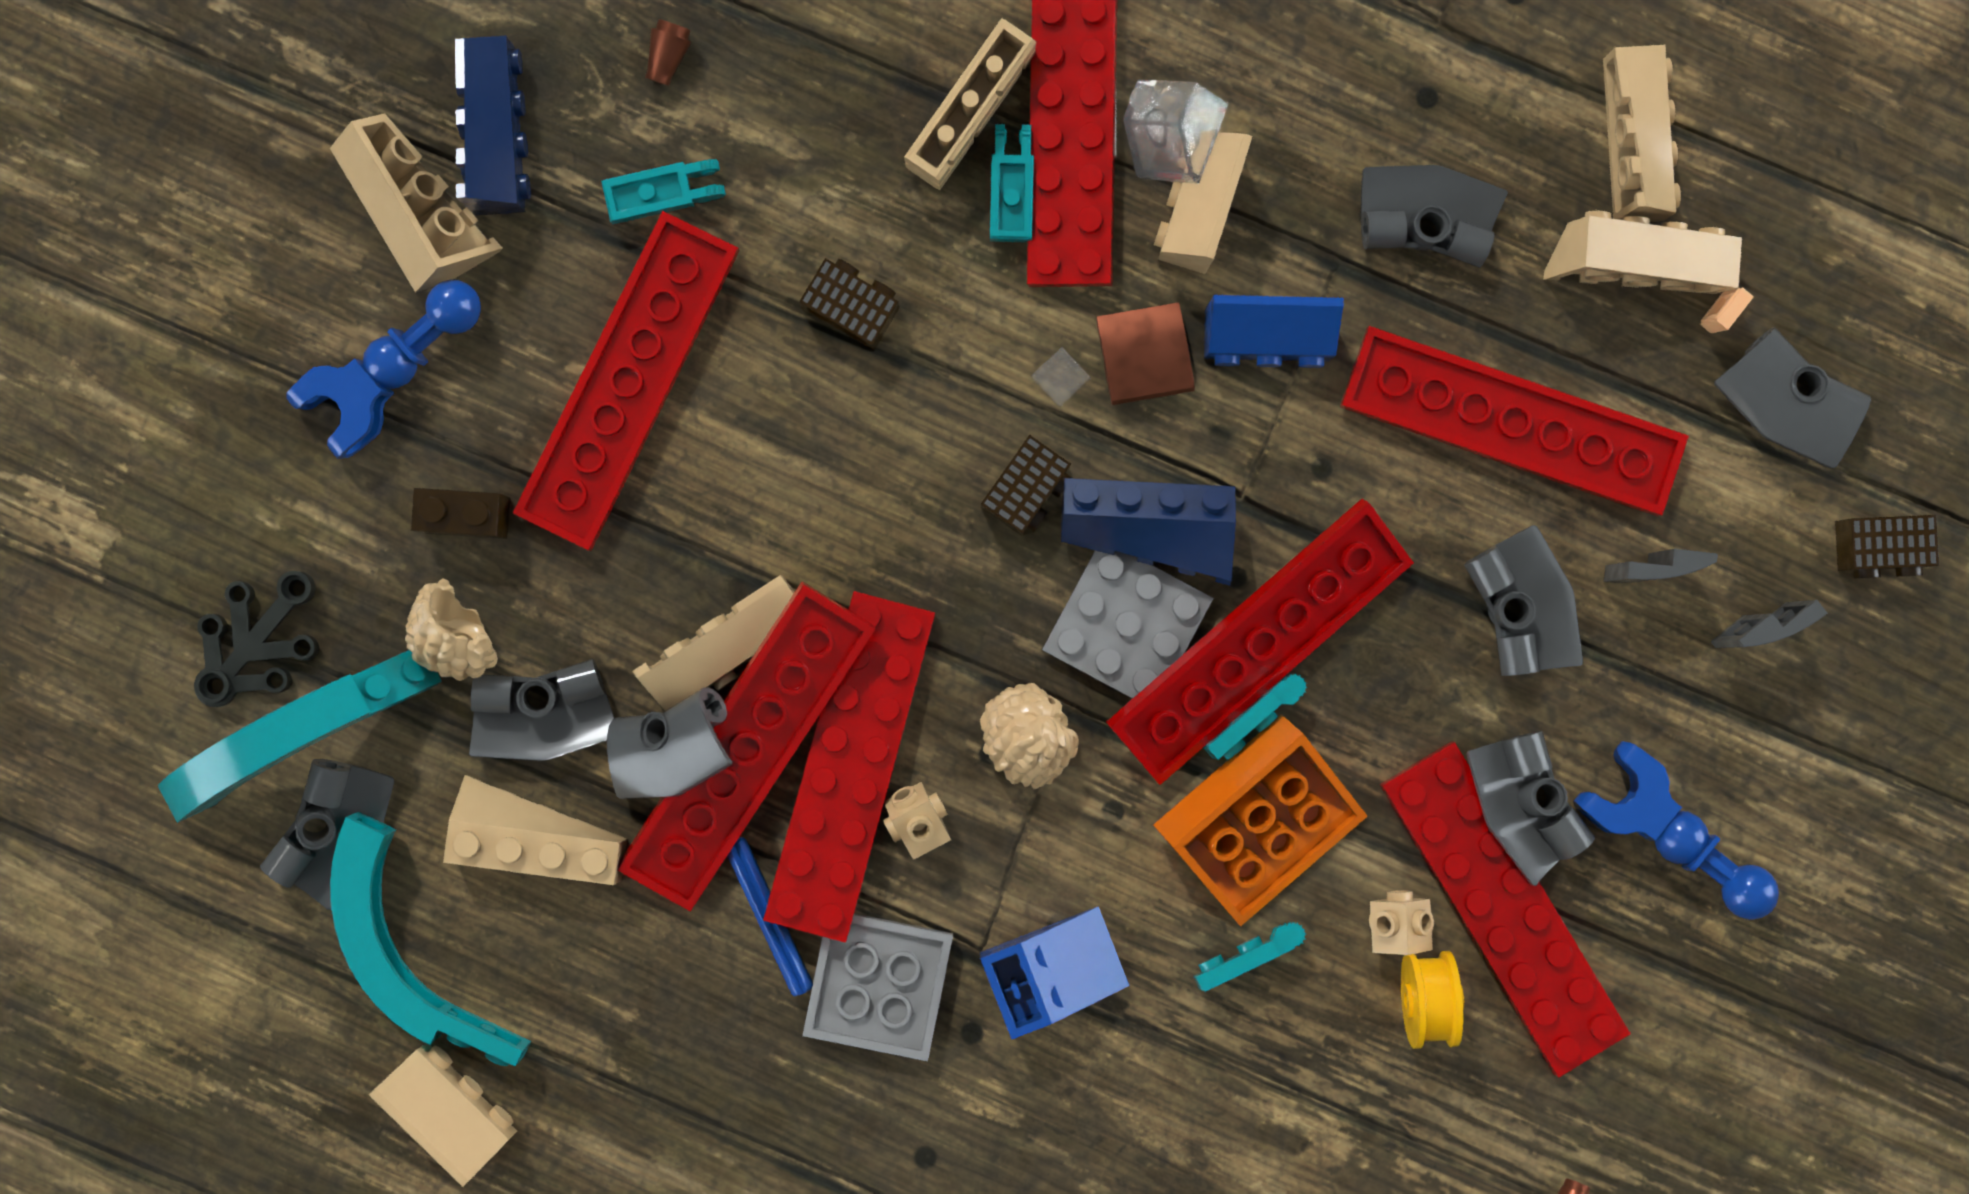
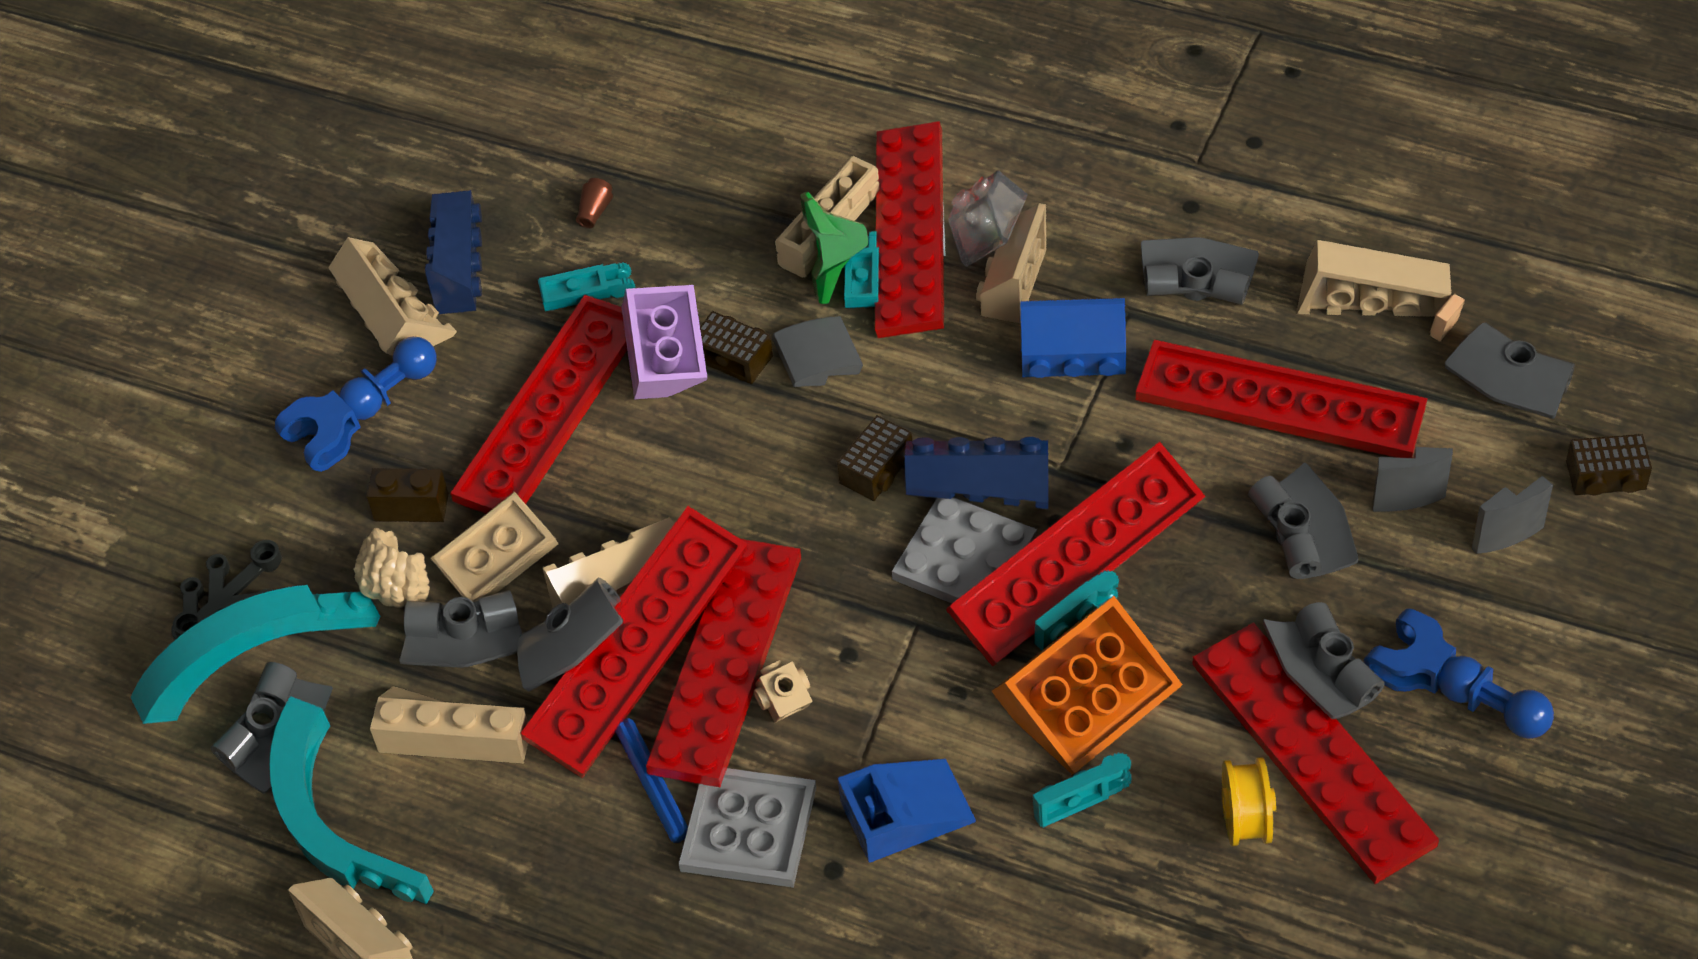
camera: 10 degrees right, 35 degrees down
tan hair [980,683,1079,789] -> none
clear tile [1031,347,1091,408] -> none
copper slope [1096,302,1195,405] -> none
tan brick [1369,890,1434,955] -> none
tan wedge [1603,45,1681,222] -> none
none -> tan tile [431,492,559,602]
none -> lavender slope [622,285,707,399]
none -> dark grey slope [772,316,863,387]
none -> green piece [800,191,868,304]

